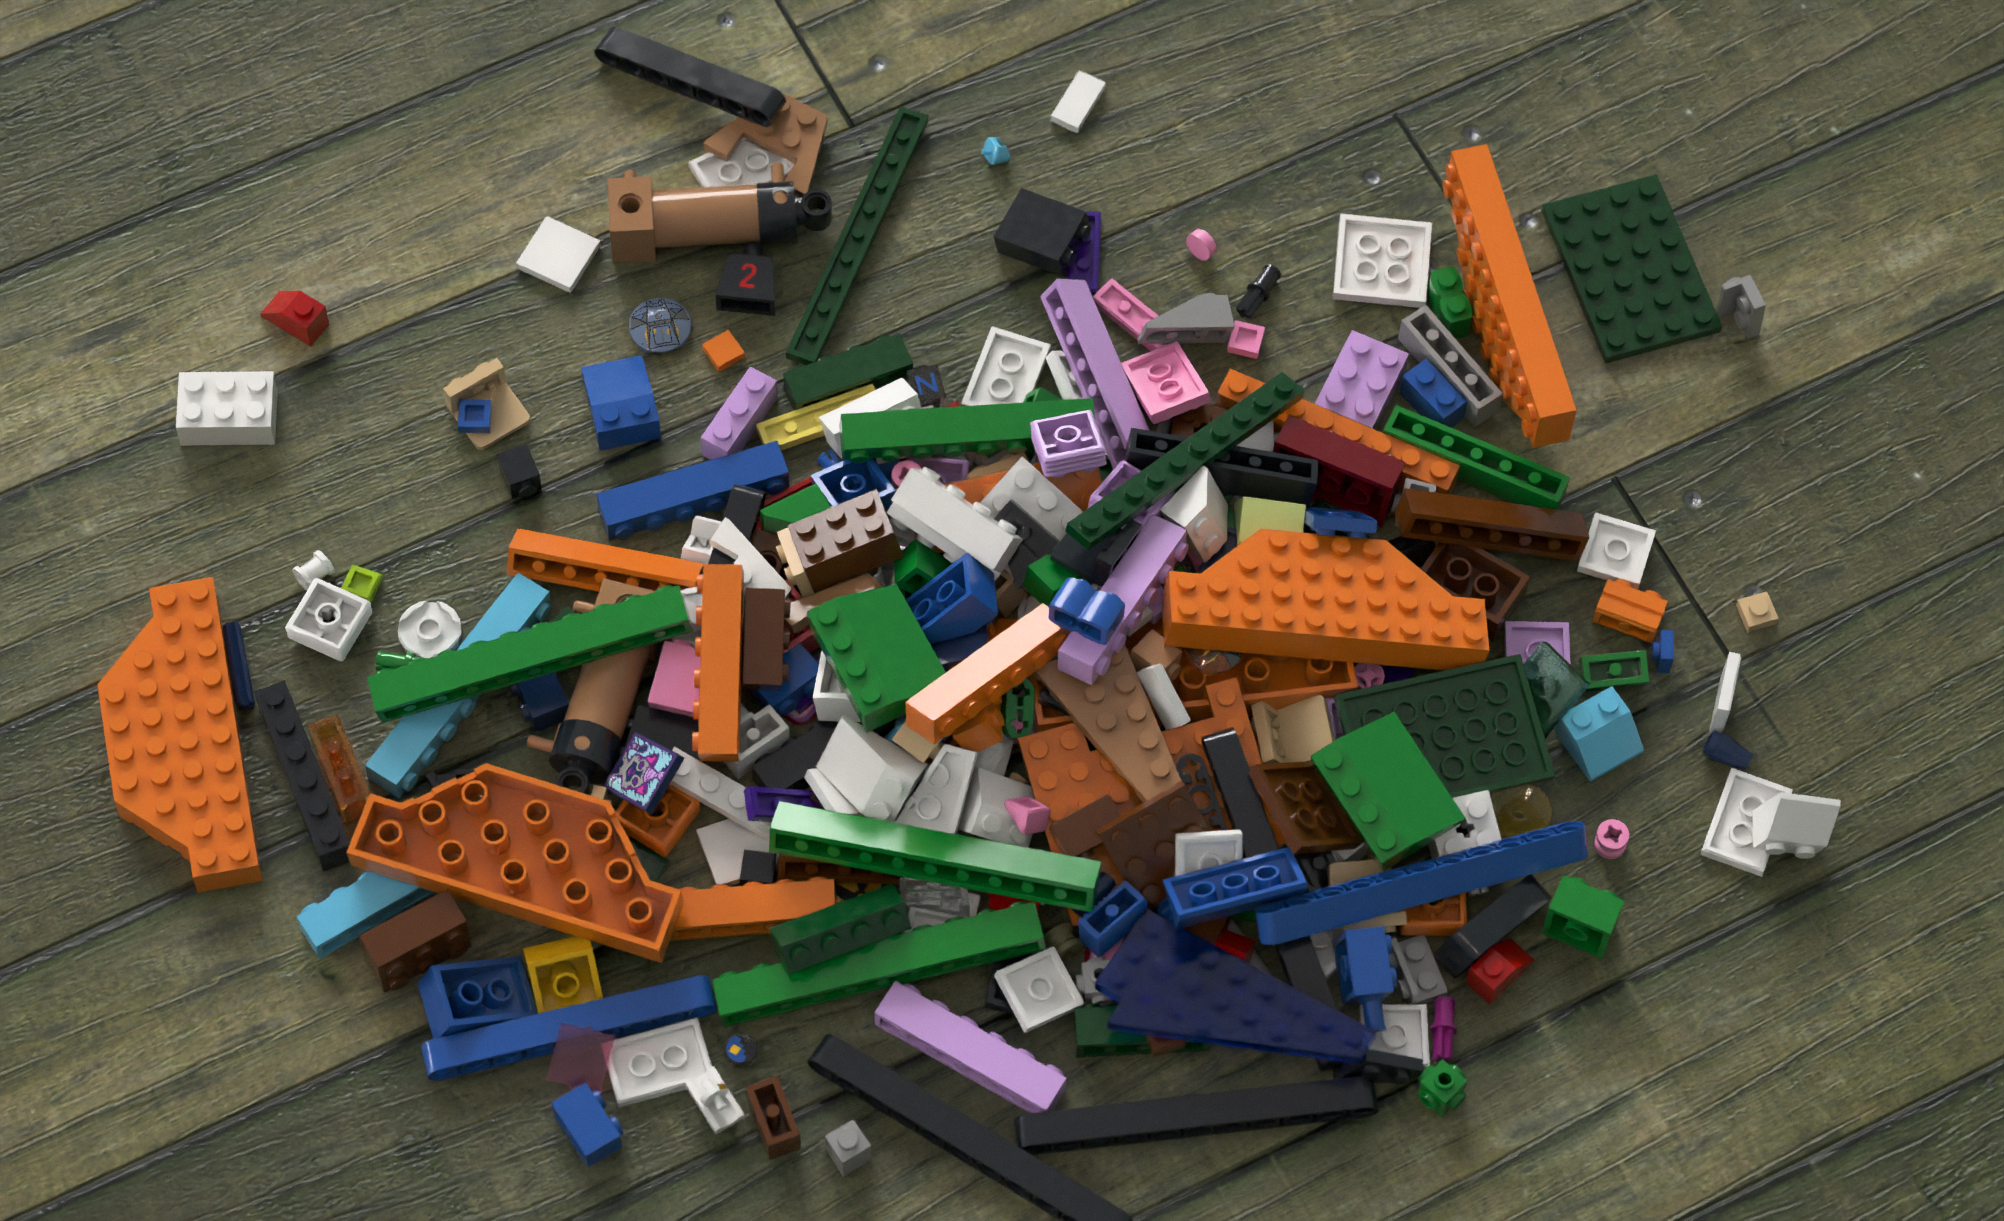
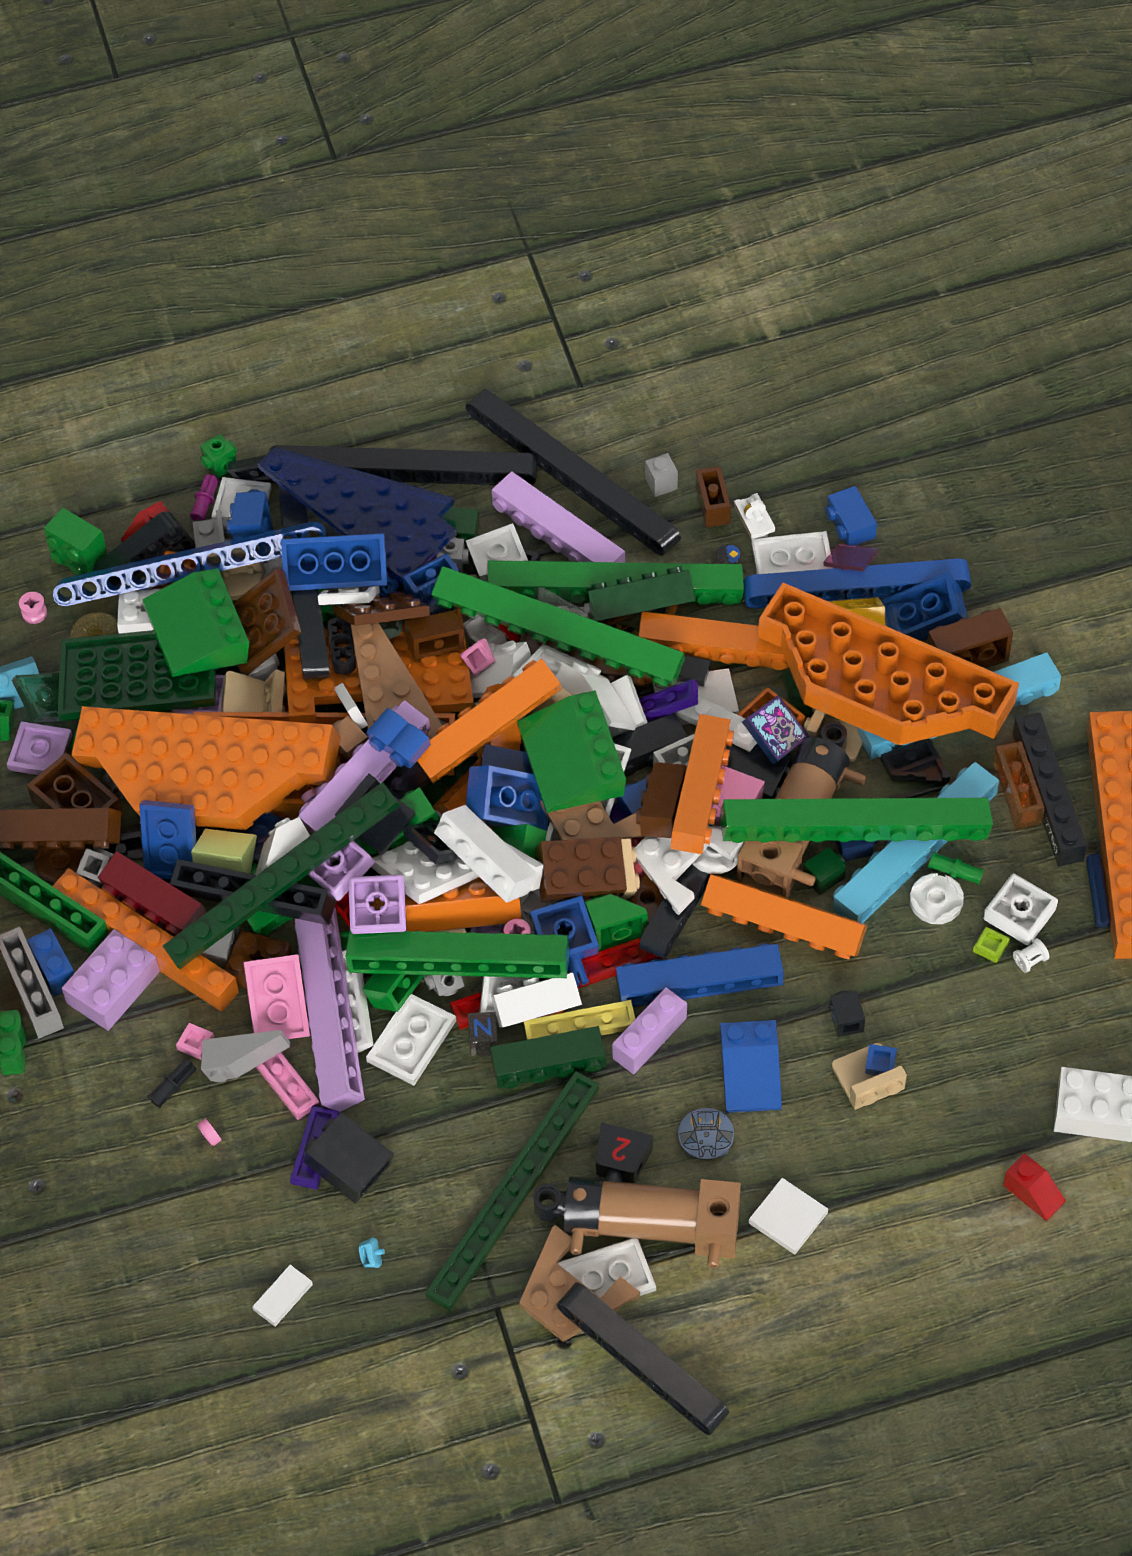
camera: 165 degrees left, 5 degrees down
white bracket [681,516,721,564] -> none
orange tile [702,330,745,372] -> none
white plate [1333,214,1432,308] -> none

